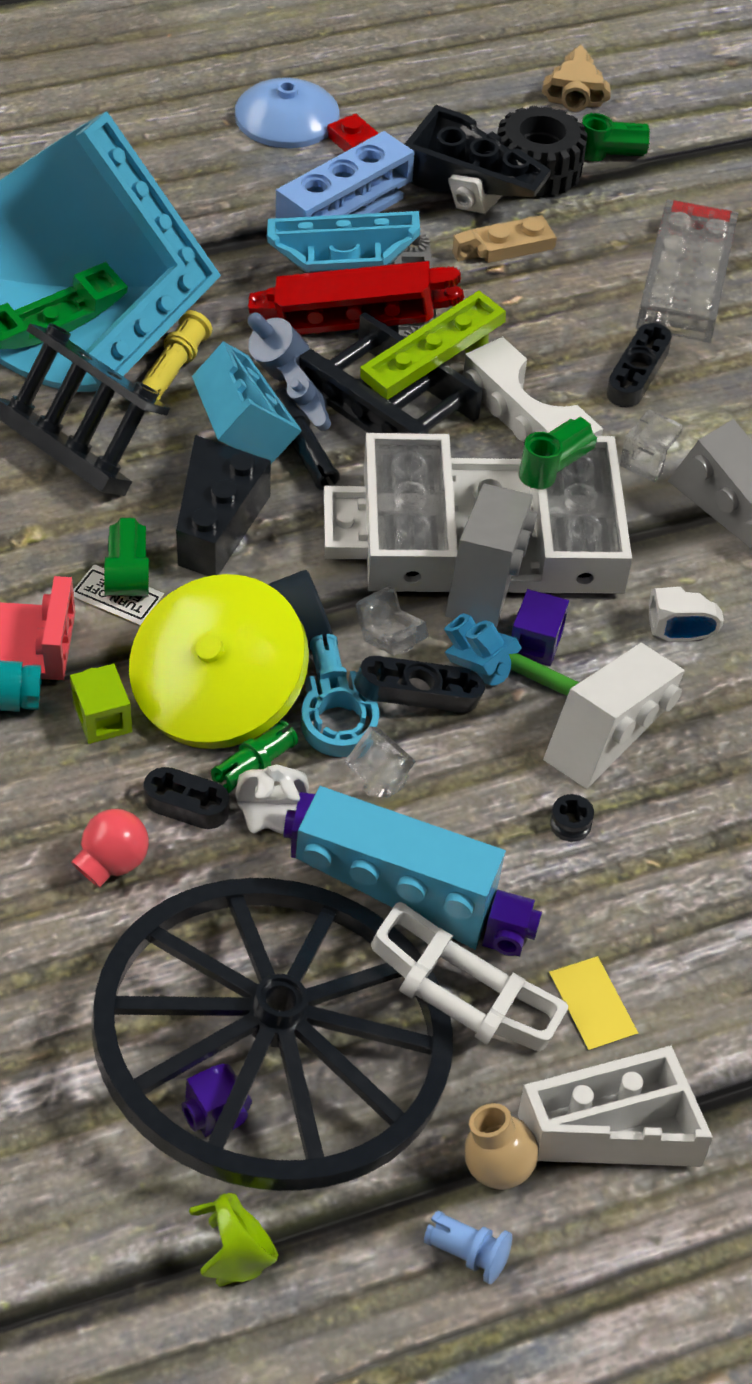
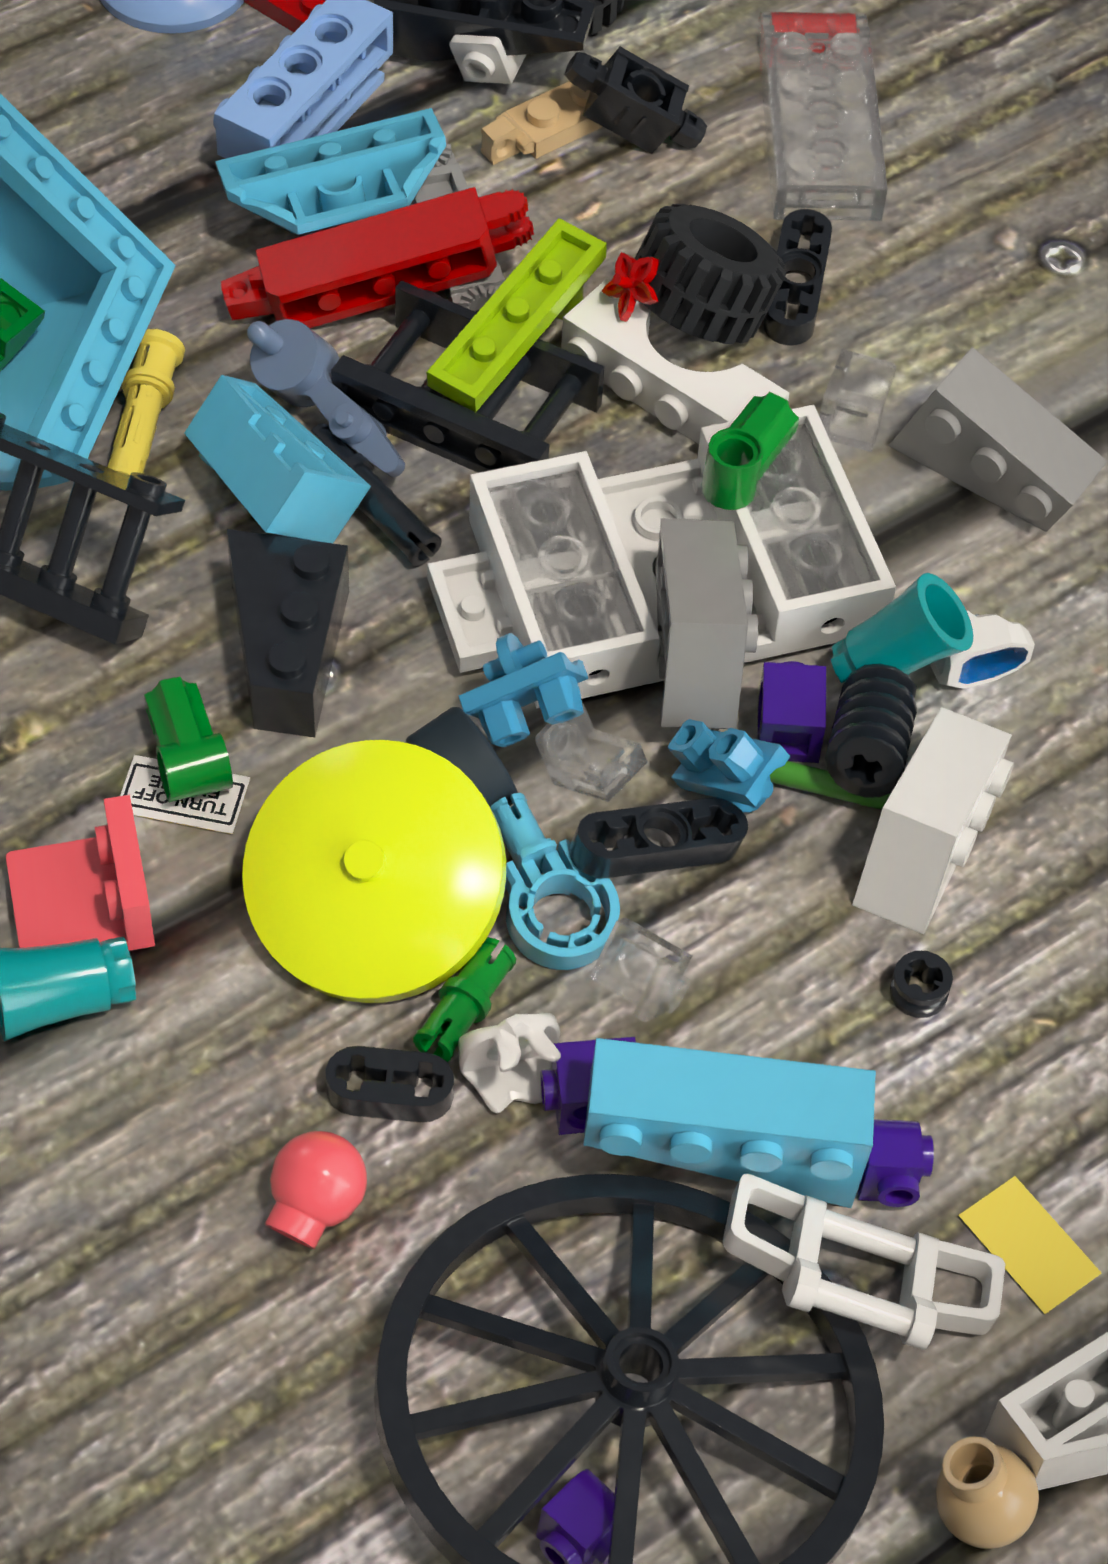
camera: 15 degrees left, 5 degrees up
lime brick [70,664,133,744] -> none
none -> dark azure hips [459,633,589,747]
none -> black piece [564,46,707,154]
none -> red plant [601,252,659,322]
none -> black tyre [635,204,786,344]
none -> black piece [825,664,917,798]
none -> teal plant [831,573,974,683]

